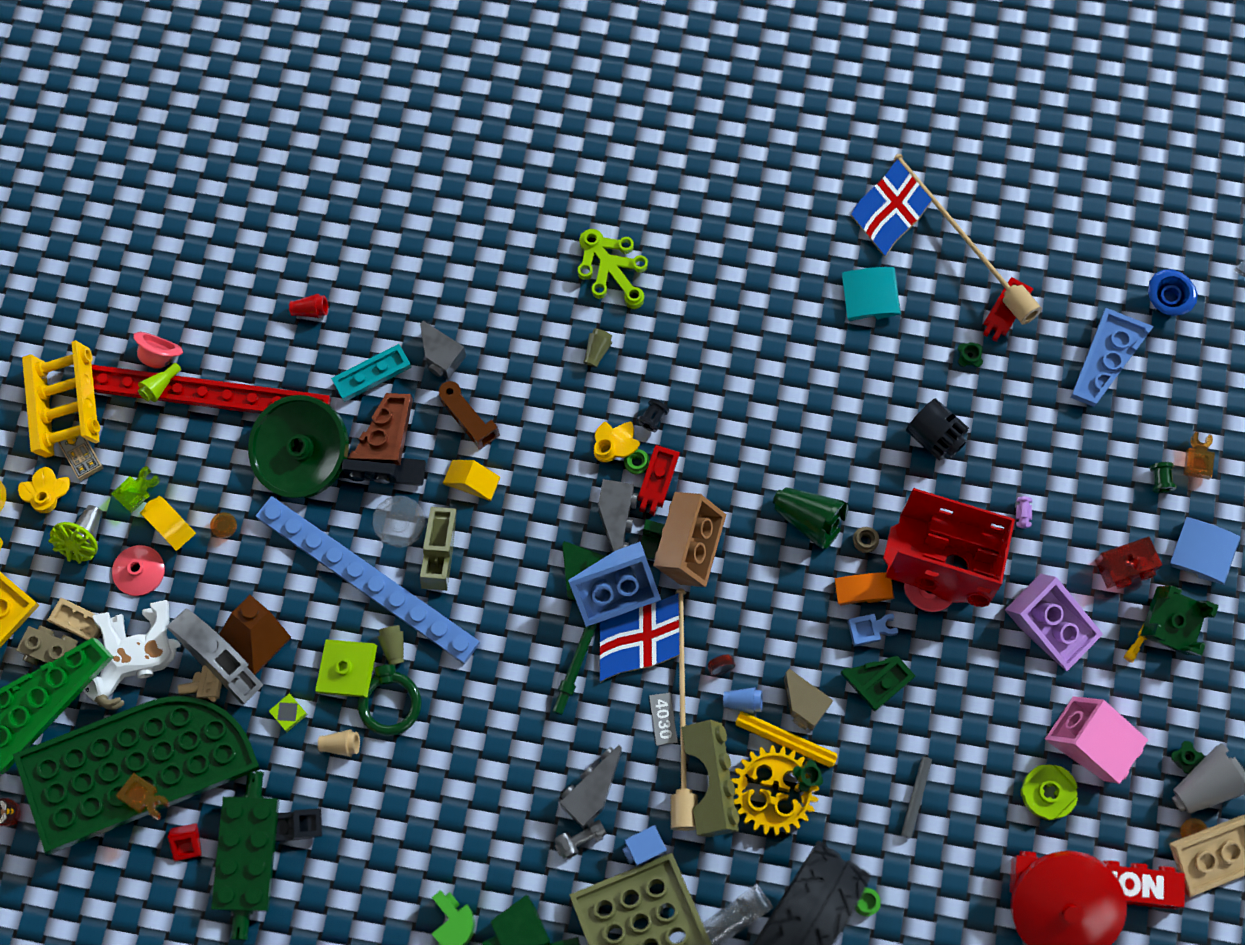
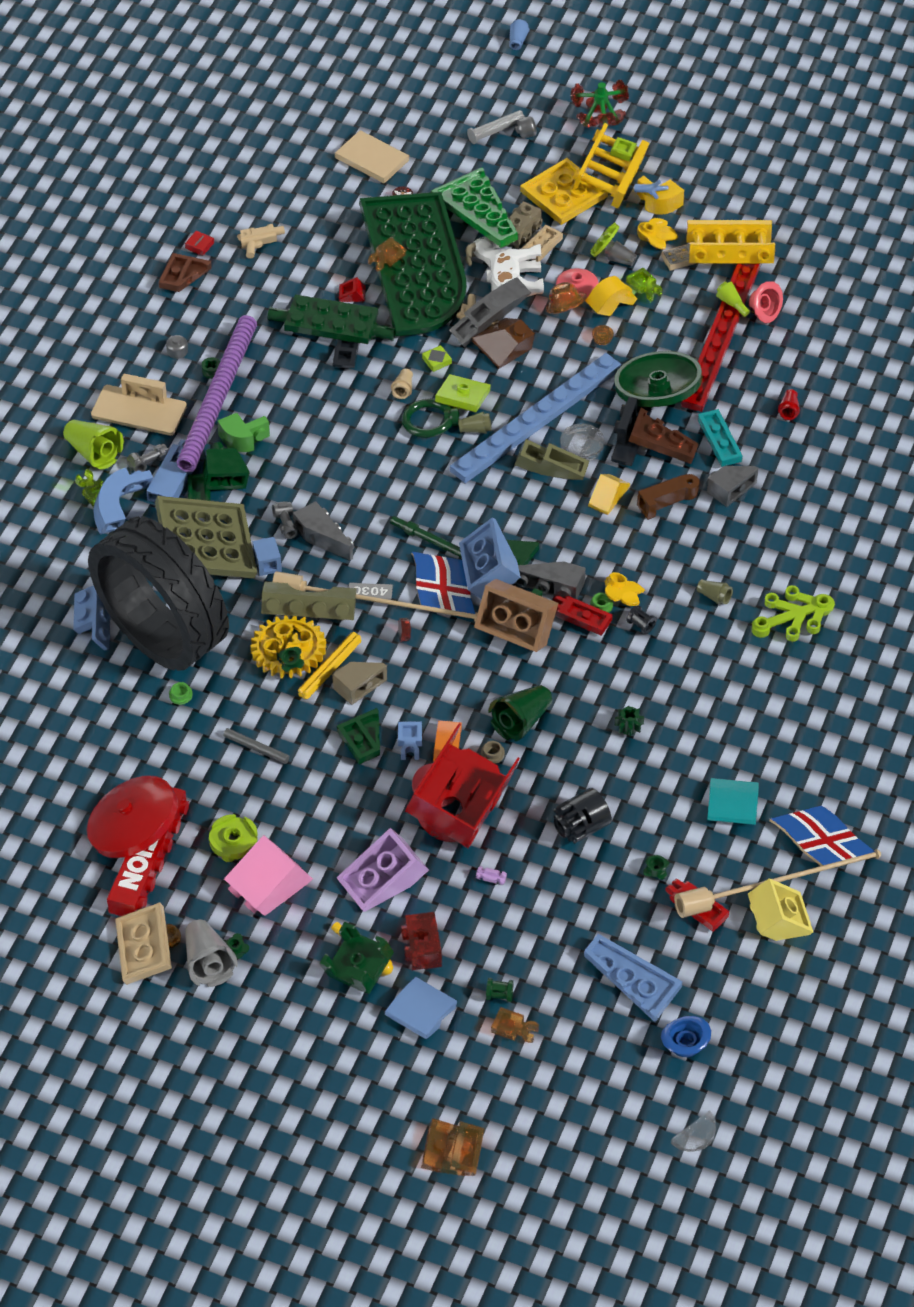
camera: 100 degrees right, 20 degrees down
medium blue cone [723,687,763,714] -> none
none -> clear orange hat [546,282,587,314]
none -> dark green gear [614,706,644,736]
none -> light yellow slope [748,878,813,941]

